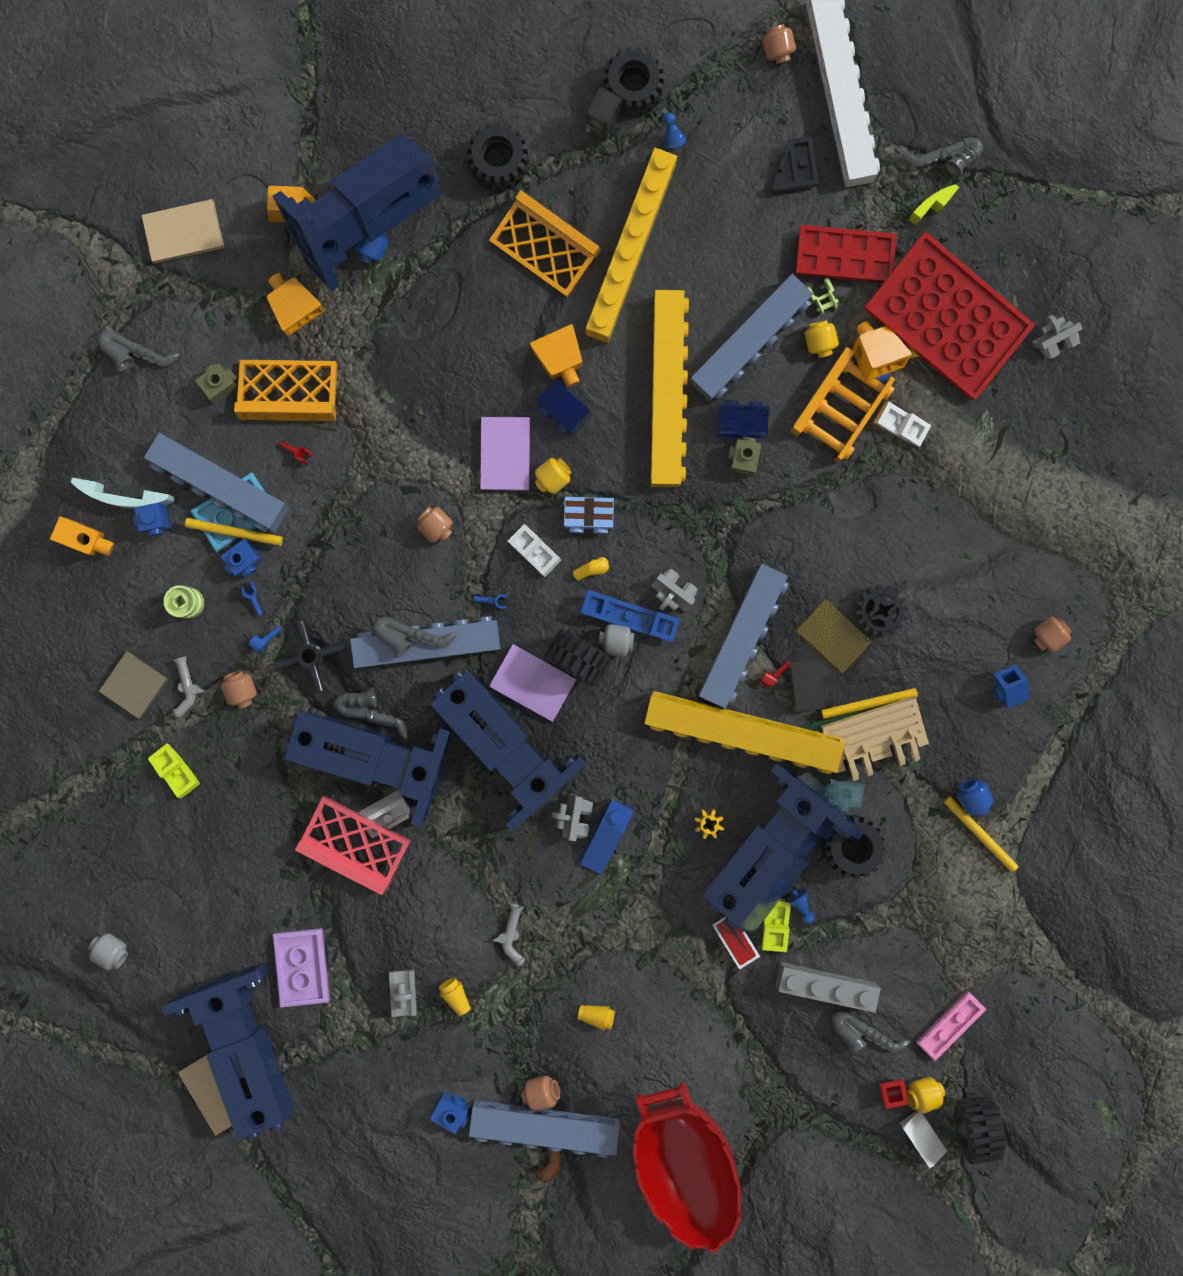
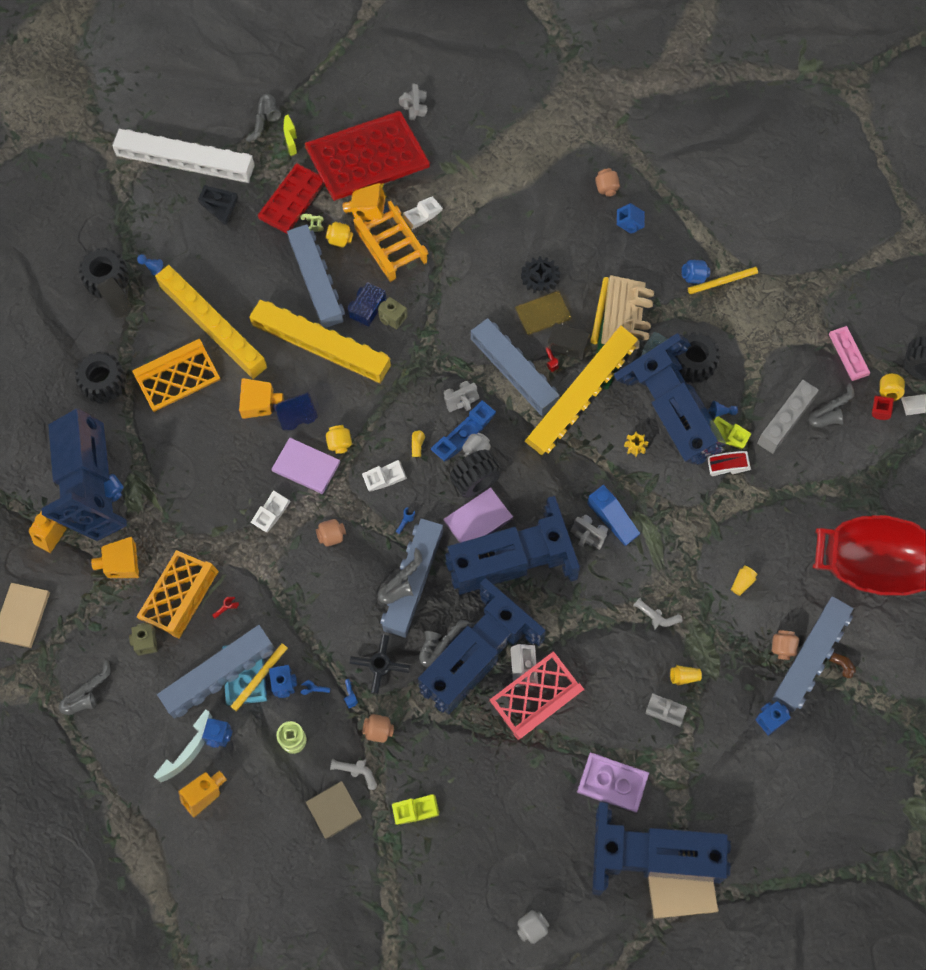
camera: 60 degrees left, 20 degrees down
brick [564,497,614,534] -> none
nougat head [762,24,796,64] -> none
none -> white slope [251,491,291,533]

